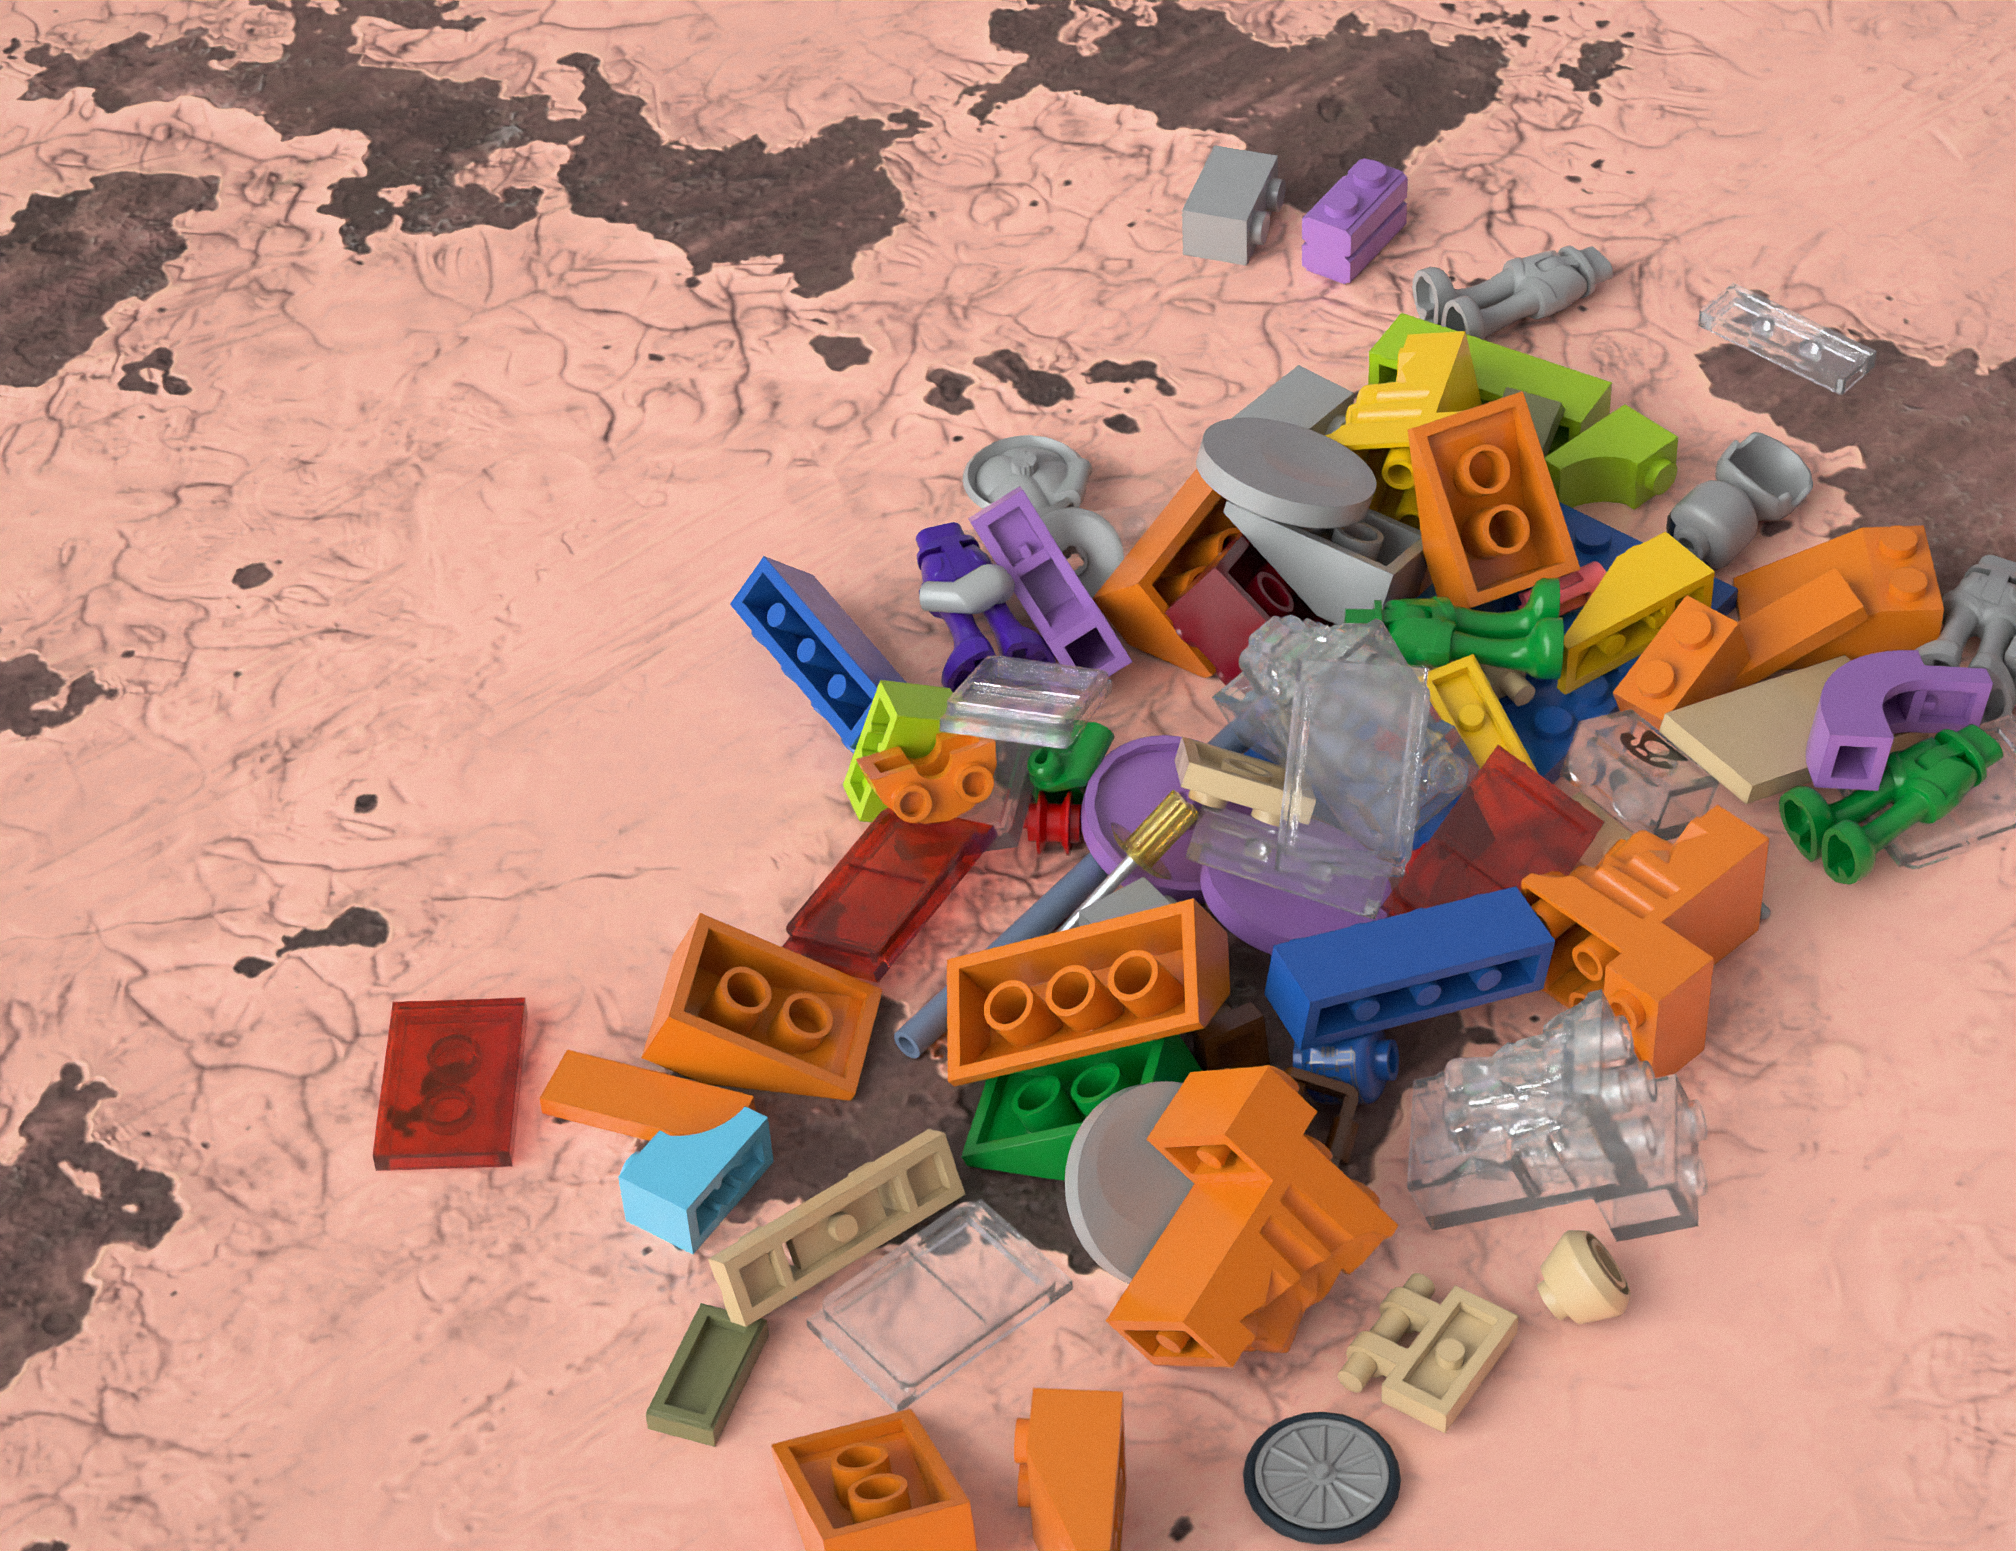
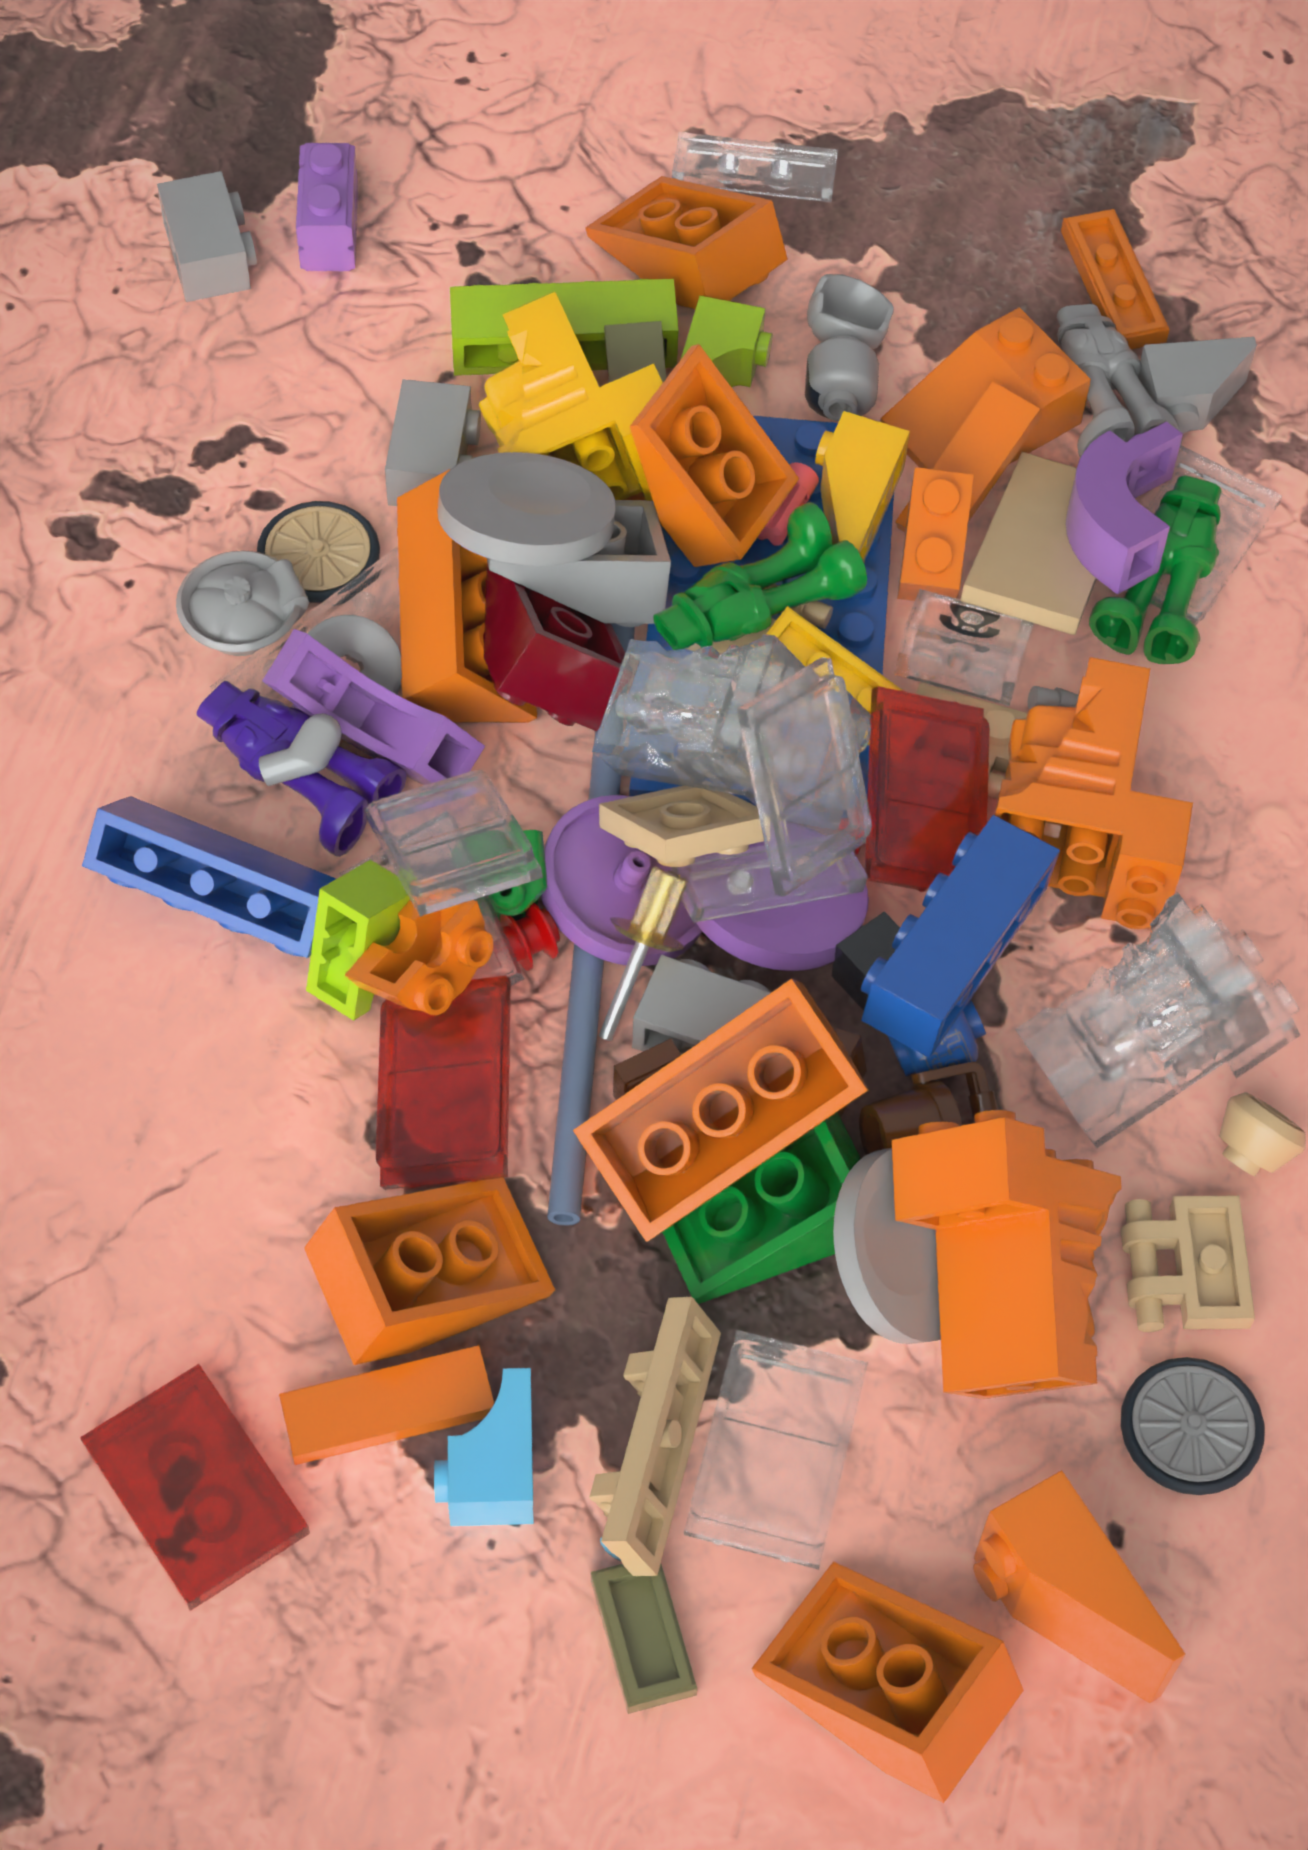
camera: 40 degrees left, 15 degrees up
light grey piece [1412,245,1613,339] -> none
none -> tan wheel [257,501,380,603]
none -> orange slope [585,176,788,309]

